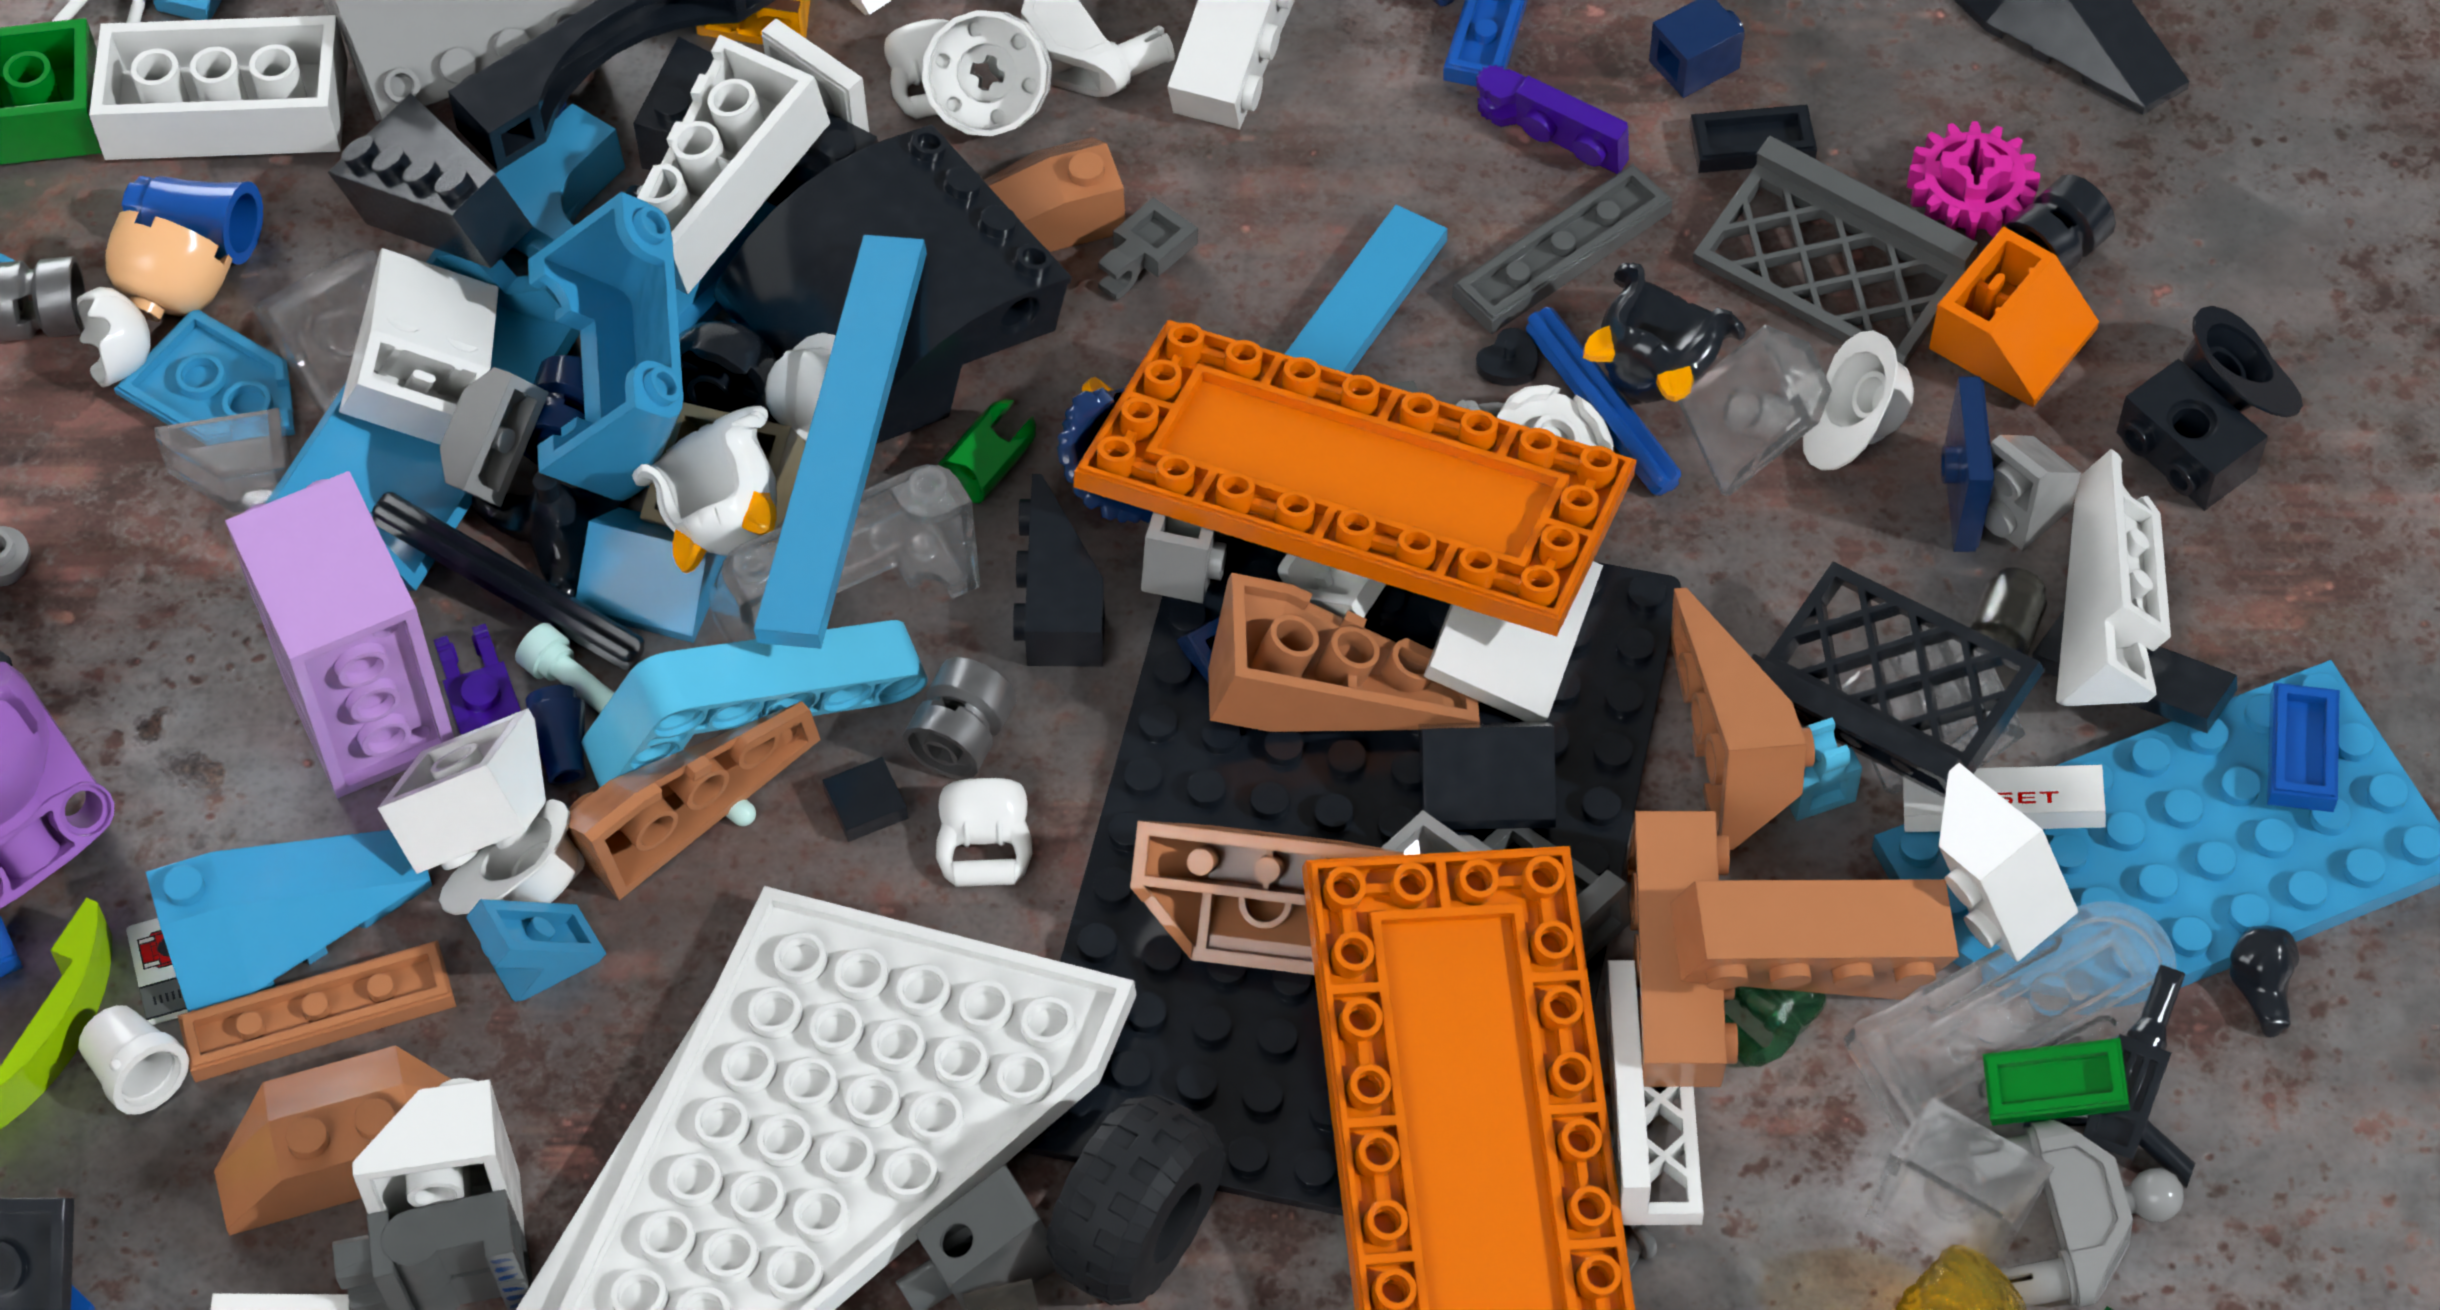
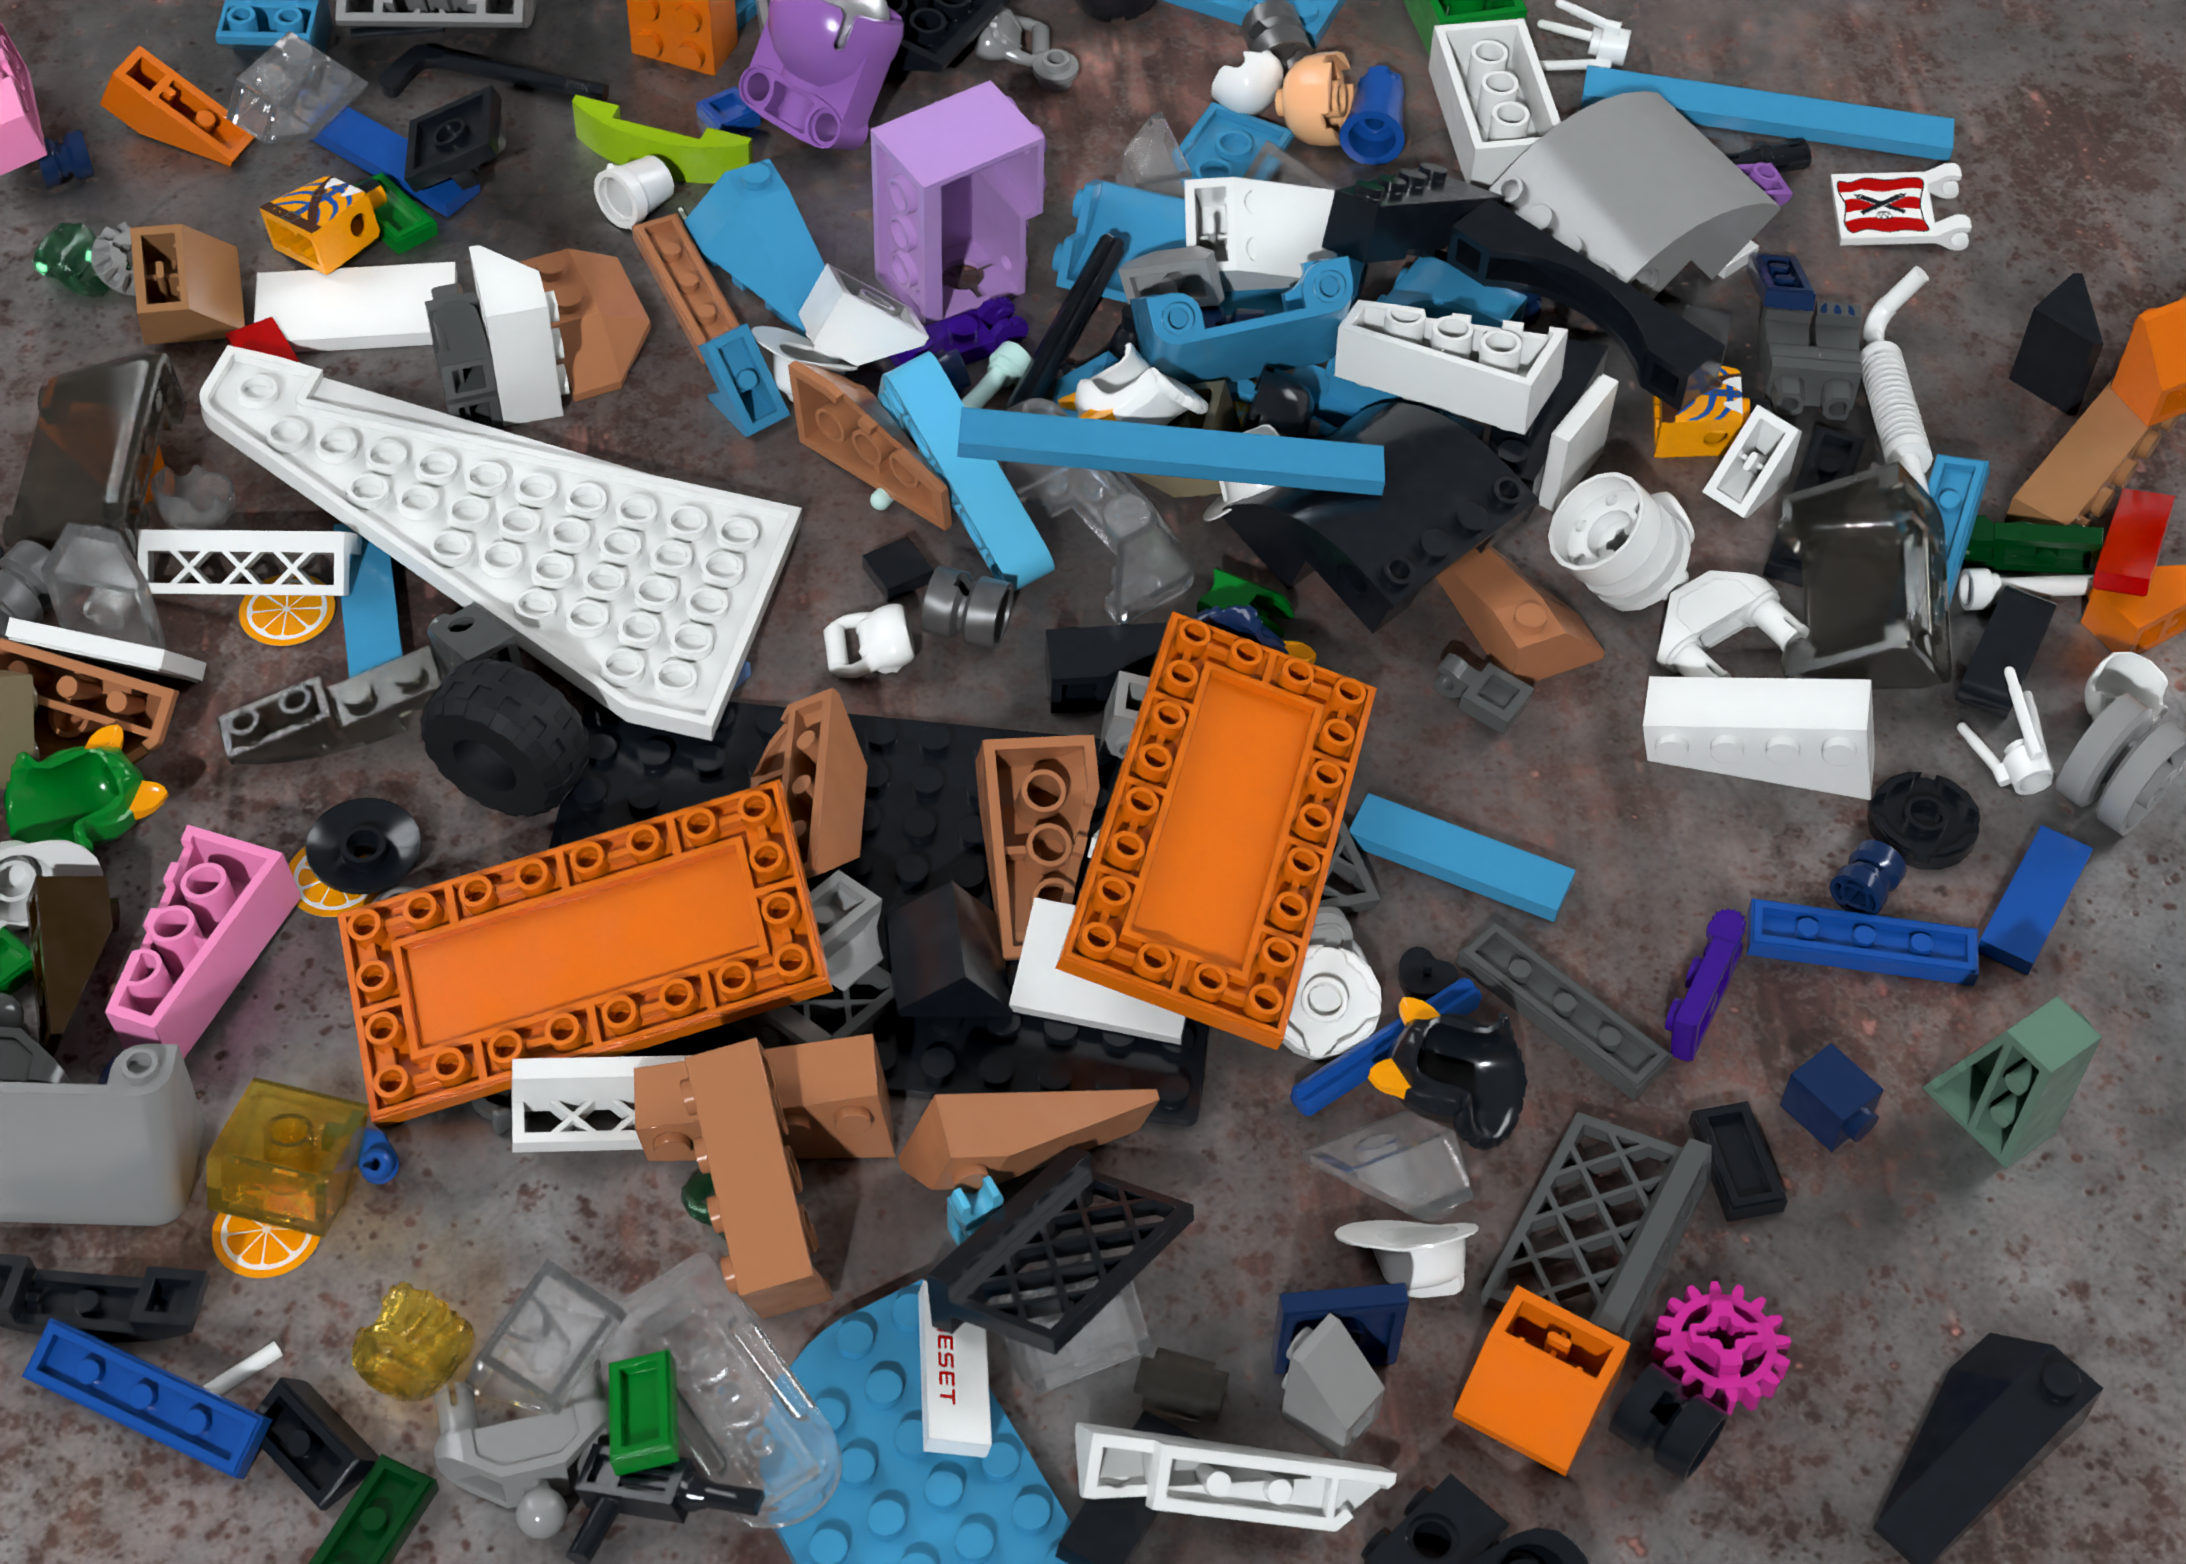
camera: 80 degrees right, 5 degrees down
white slope [1939,763,2079,962] -> none

